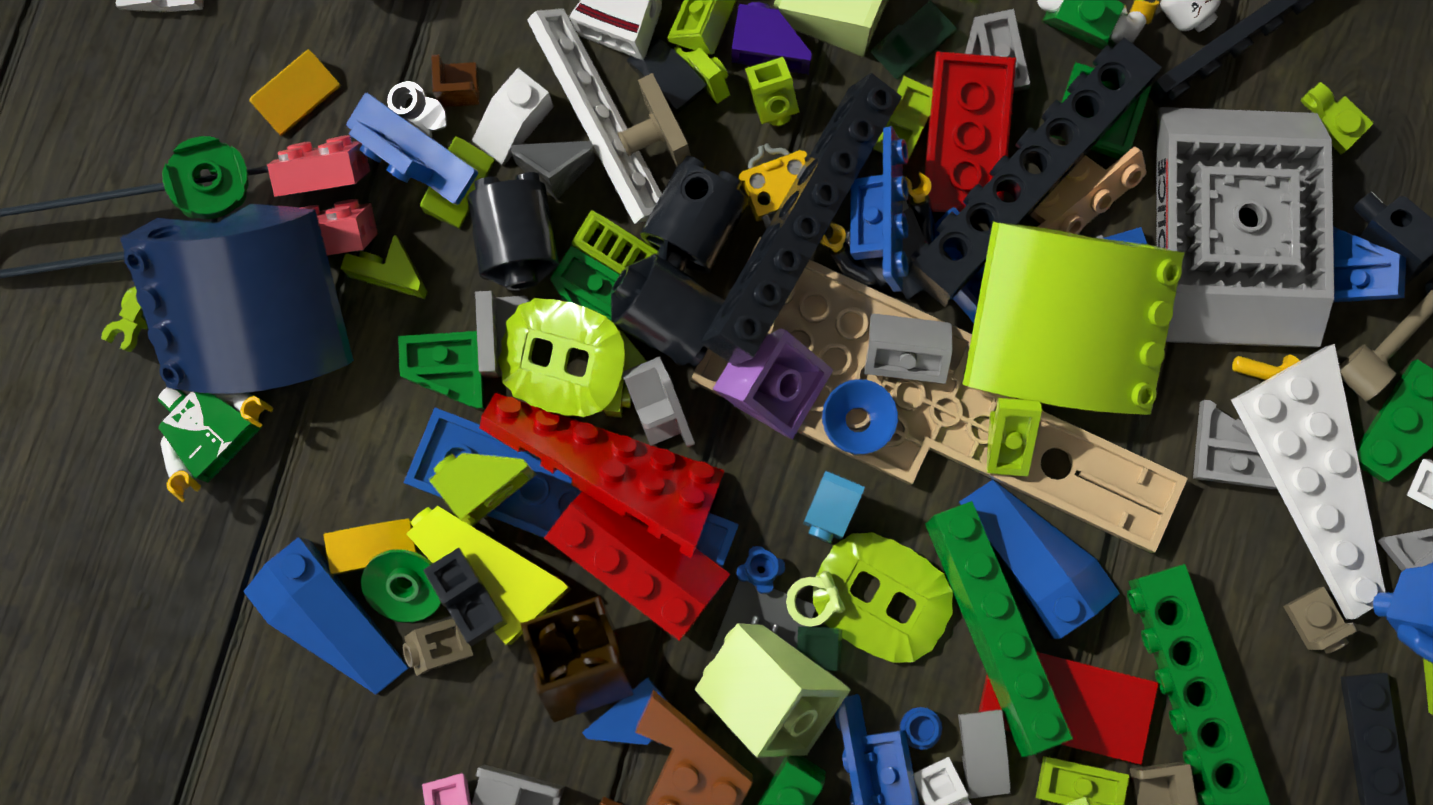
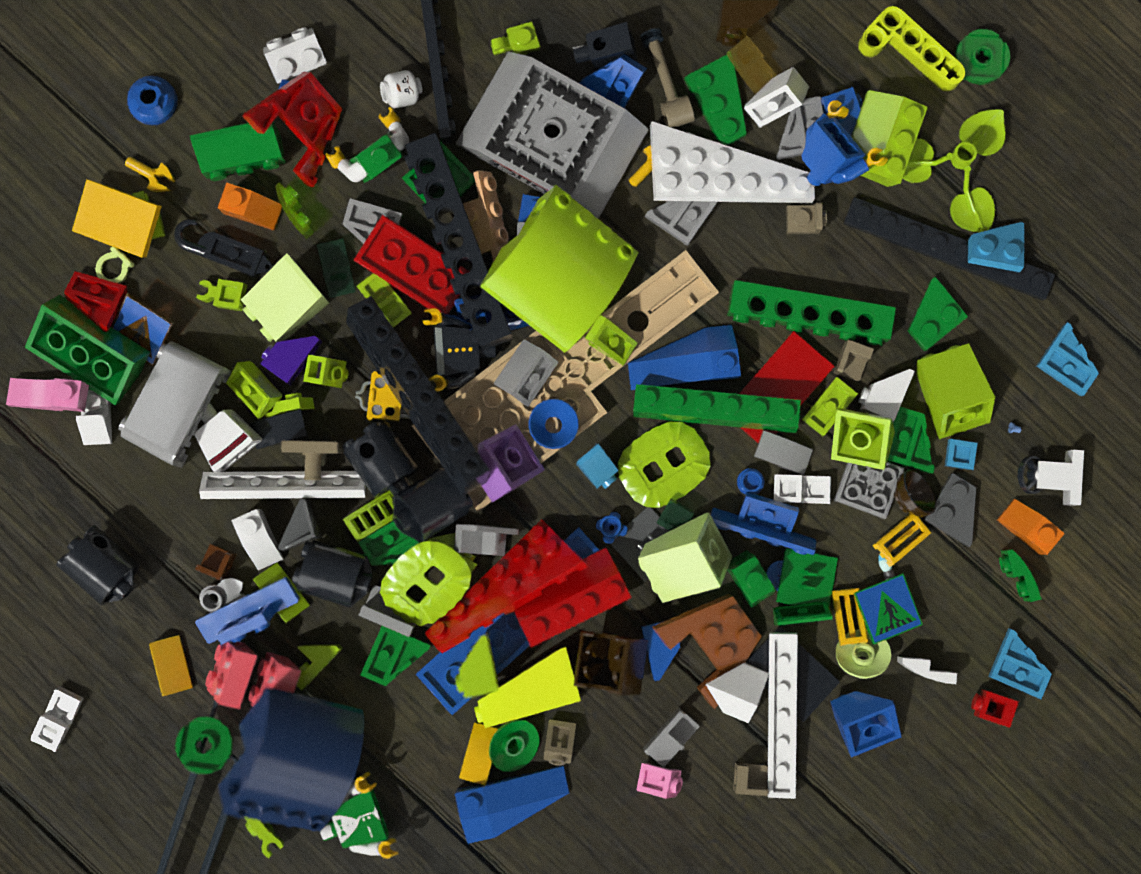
camera: 70 degrees left, 5 degrees up
black slope [423,547,507,647] -> none
yellowish green piece [786,571,845,627] -> none
blue bracket [850,126,909,292] -> none

